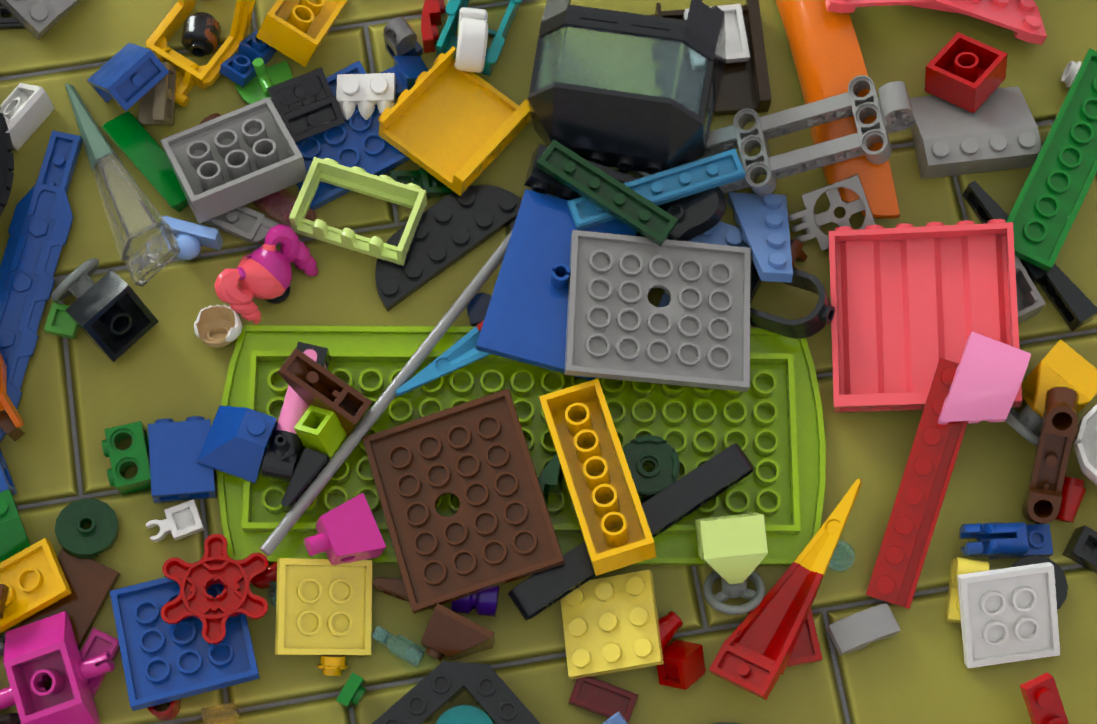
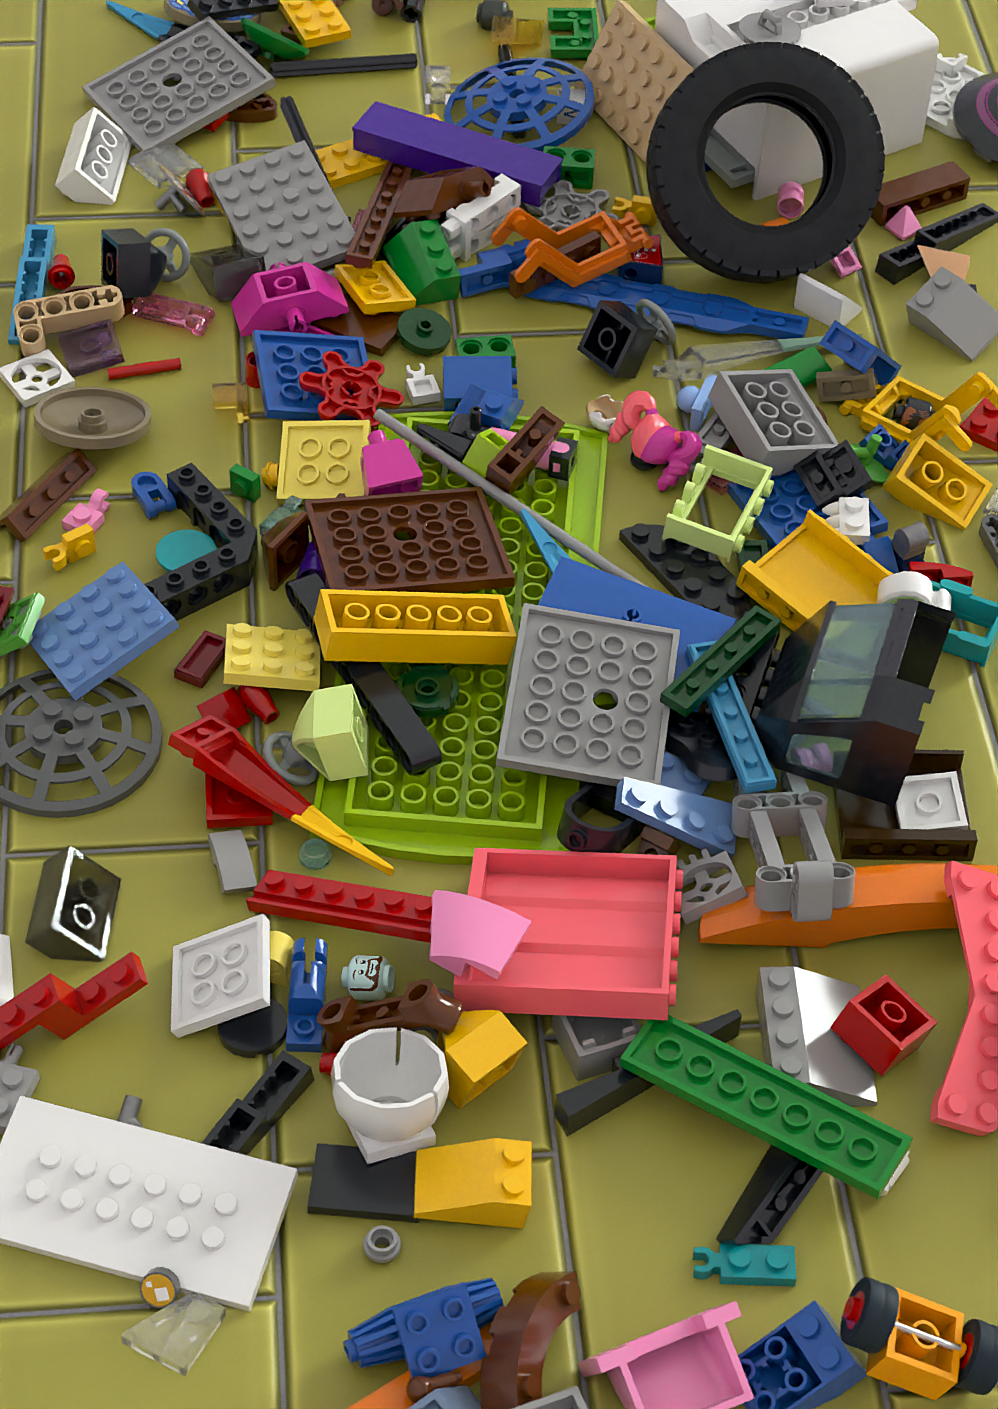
camera: 95 degrees right, 25 degrees down
none -> light aqua head [341,955,395,1001]

